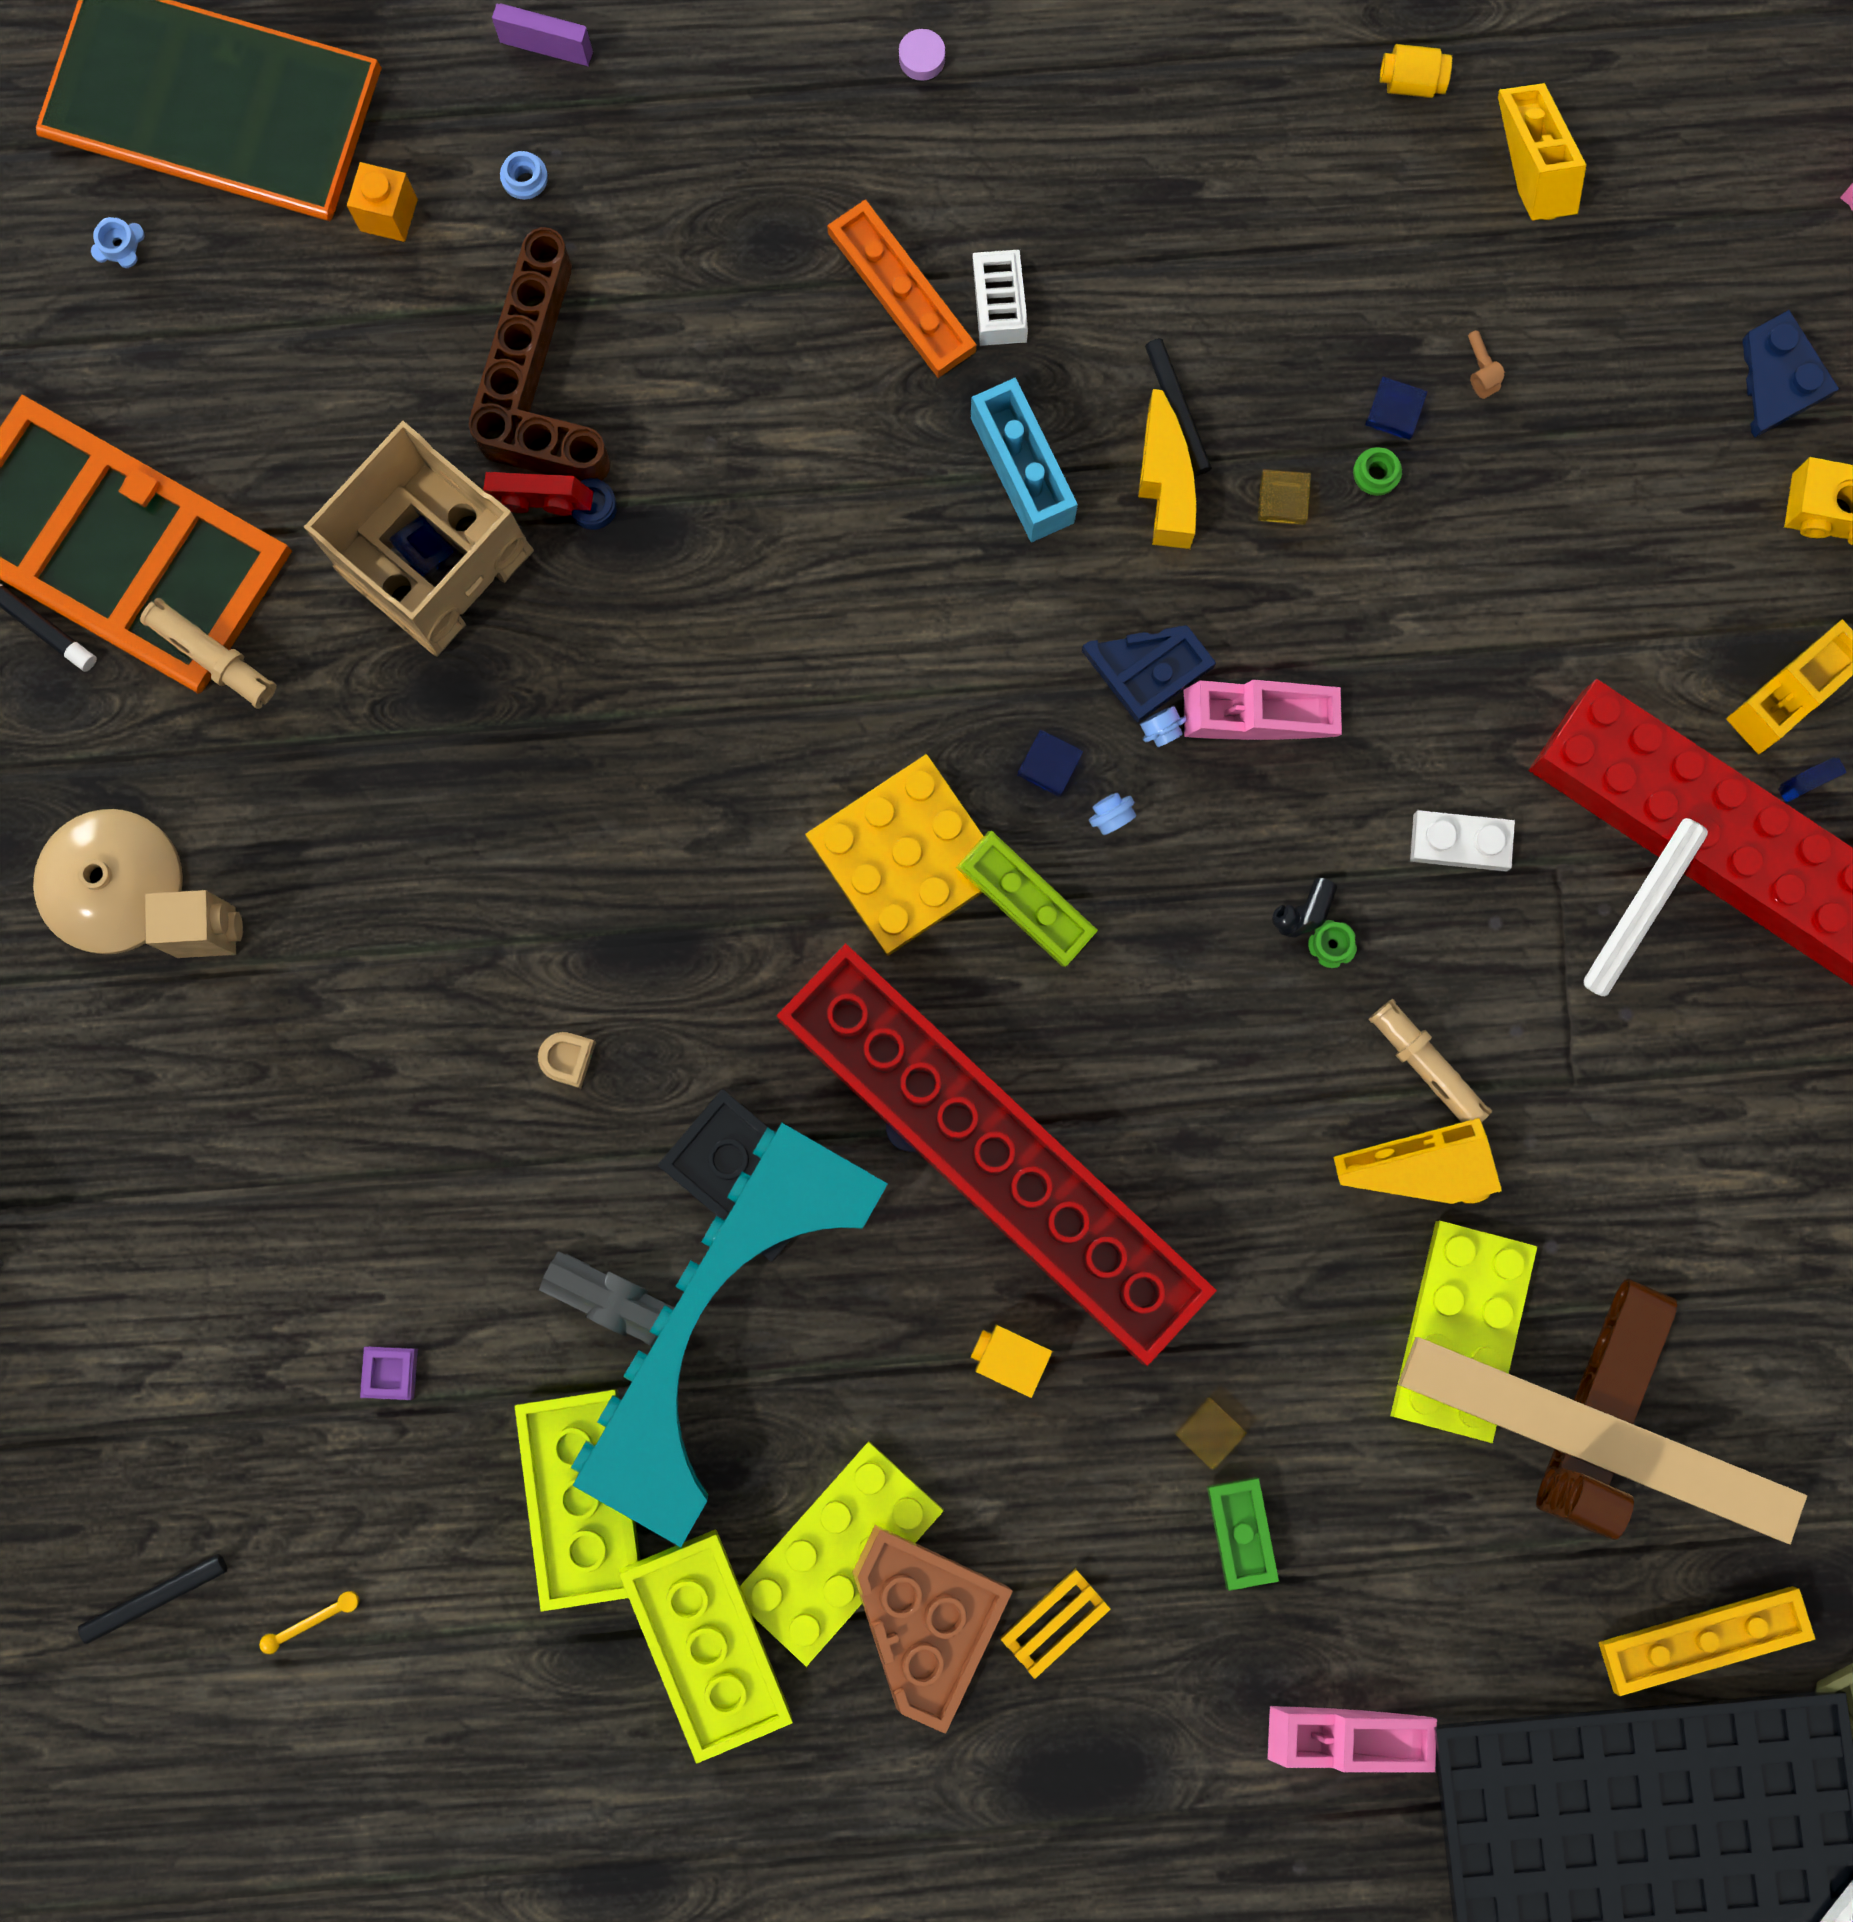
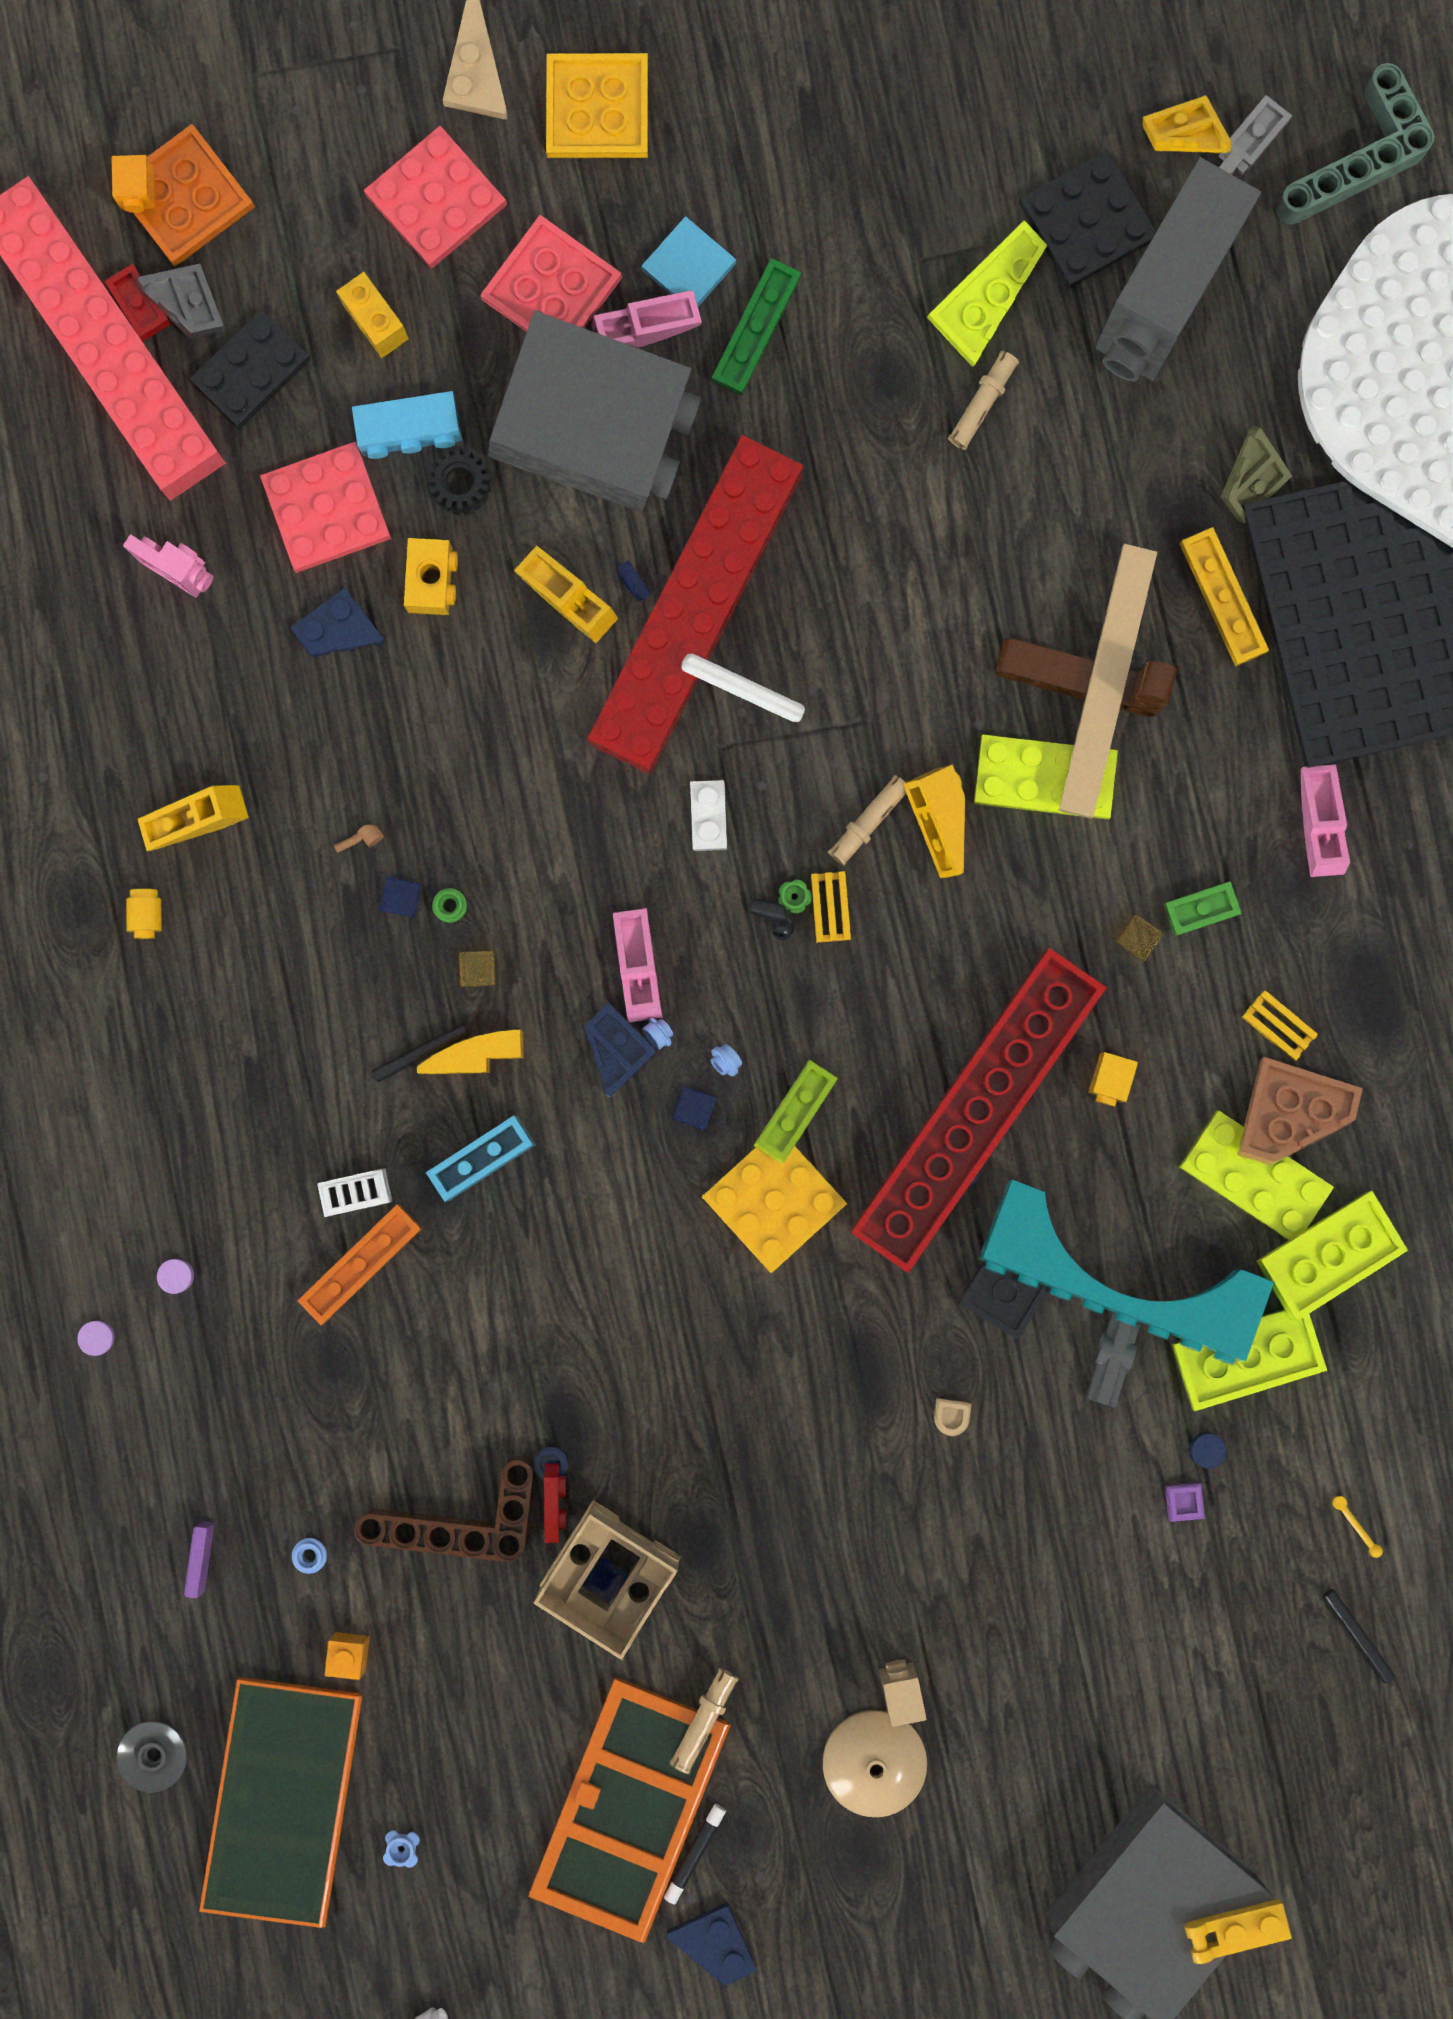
camera: 95 degrees left, 5 degrees up
none -> yellow tile [811,871,851,943]
none -> dark blue tile [1189,1432,1226,1469]

